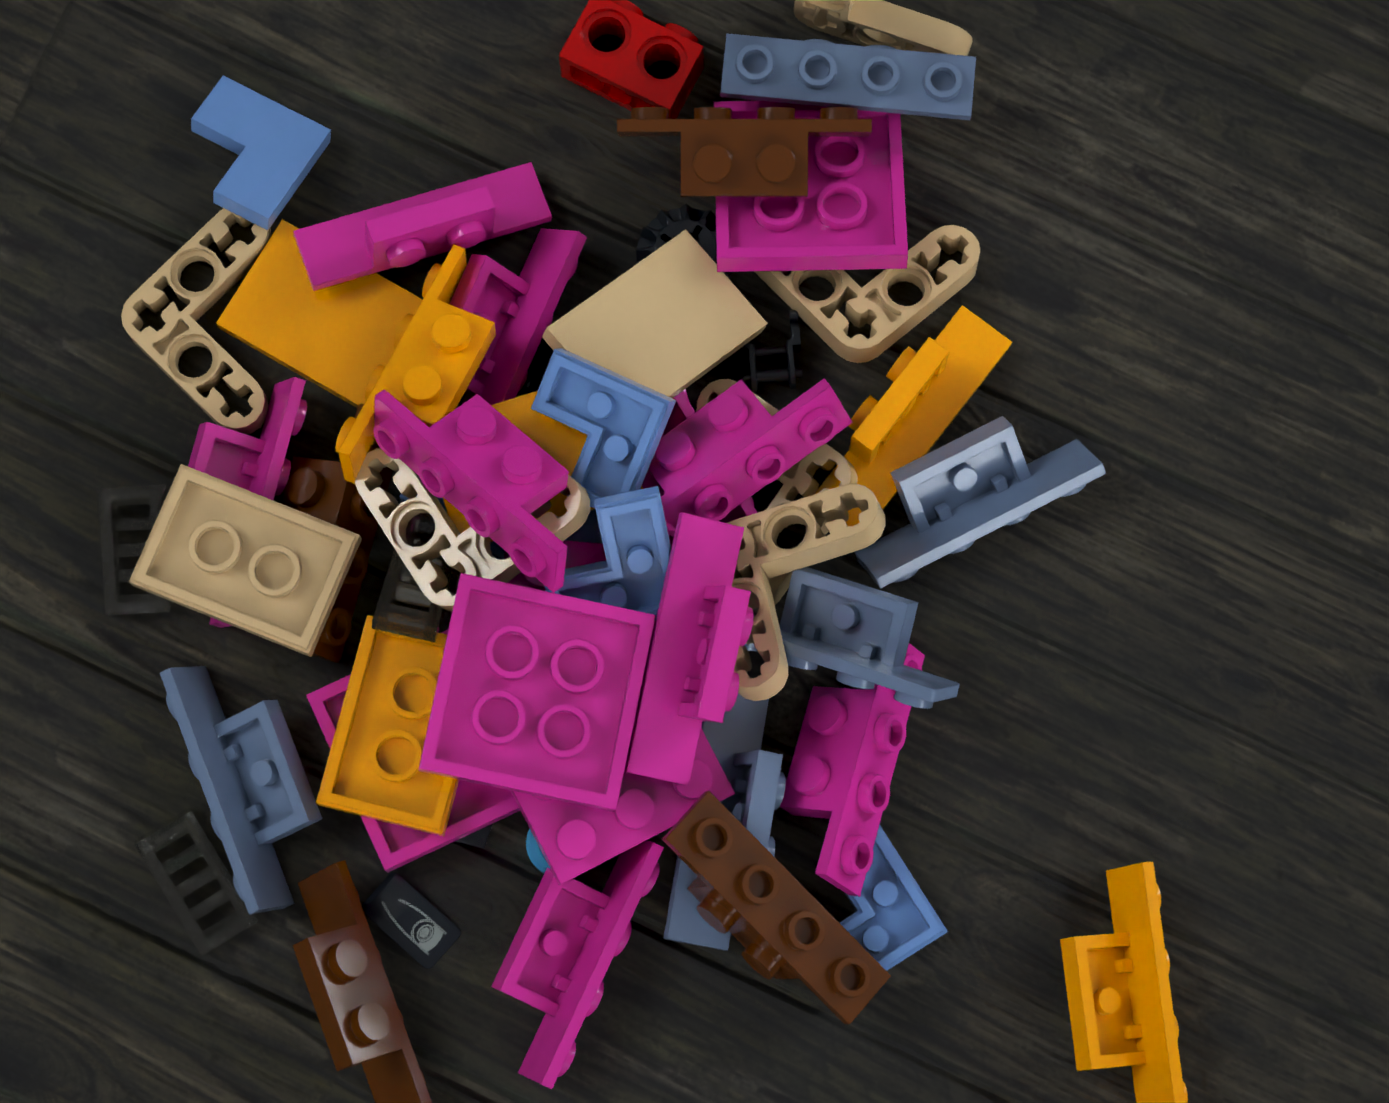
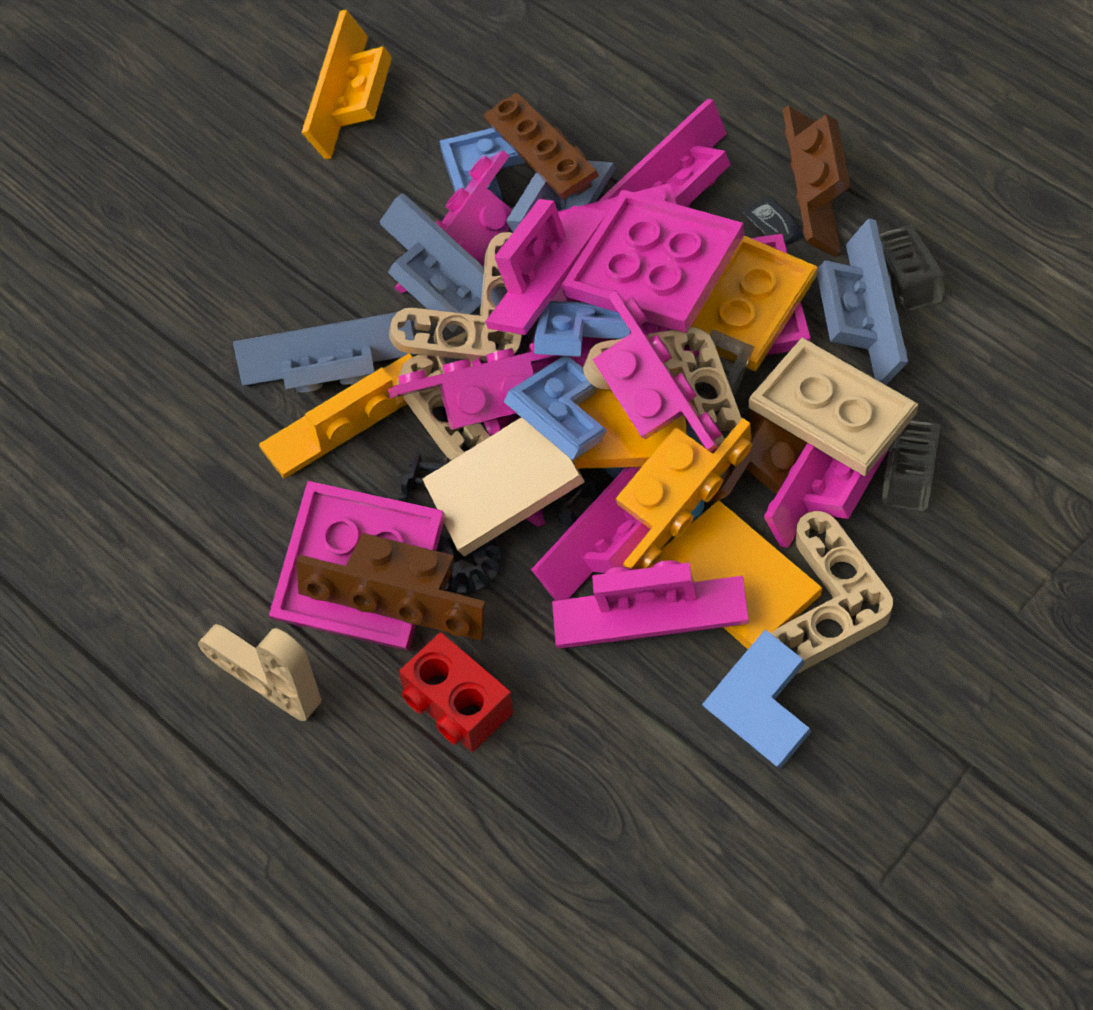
camera: 160 degrees left, 20 degrees down
sand blue bracket [720,33,976,120] -> none
tan beam [754,225,980,363] -> none

